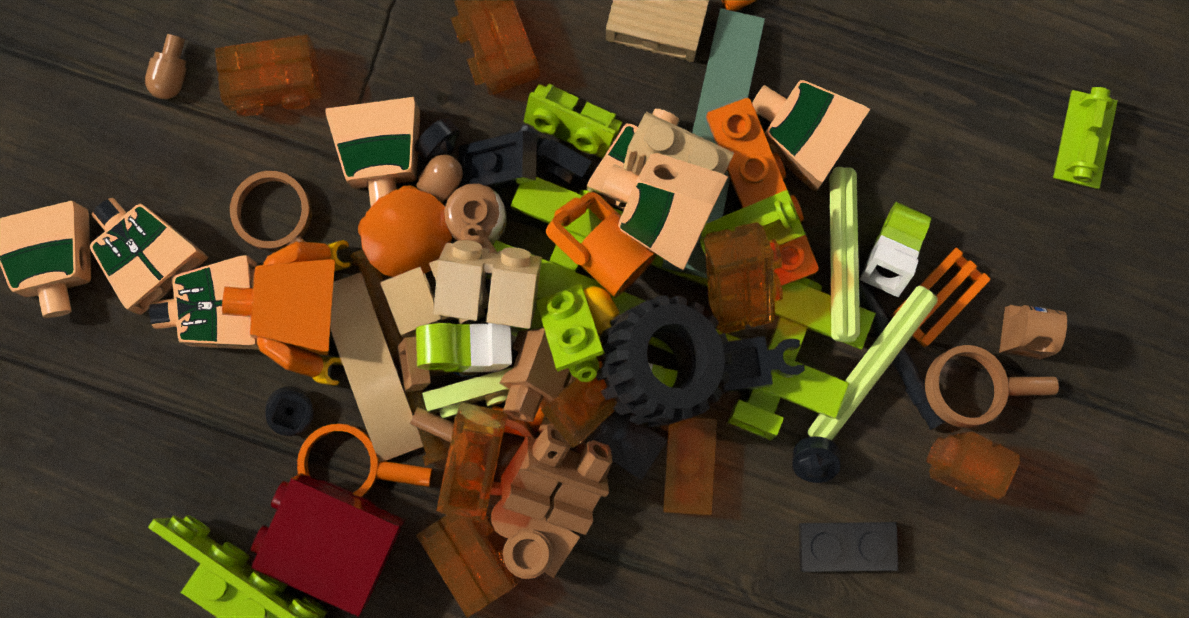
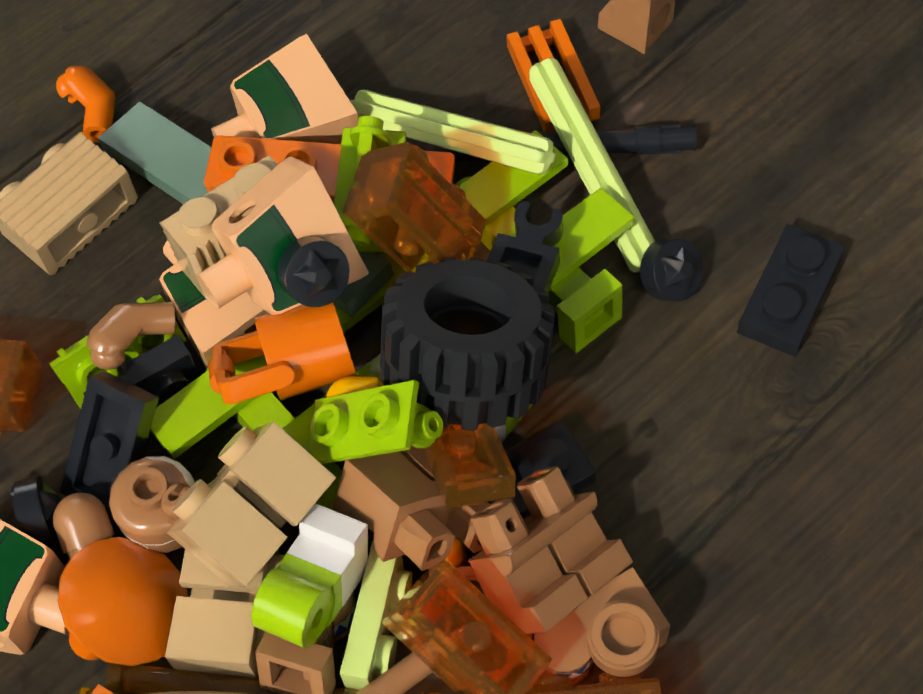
camera: 60 degrees left, 20 degrees down
clear orange plate [663,418,717,515] -> none
leg [859,202,931,297] -> none
medium nougat piece [925,345,1059,428] -> none
clear orange brick [926,431,1021,500] -> none
none -> medium nougat arm [87,302,175,370]
none -> black tile [278,236,350,307]

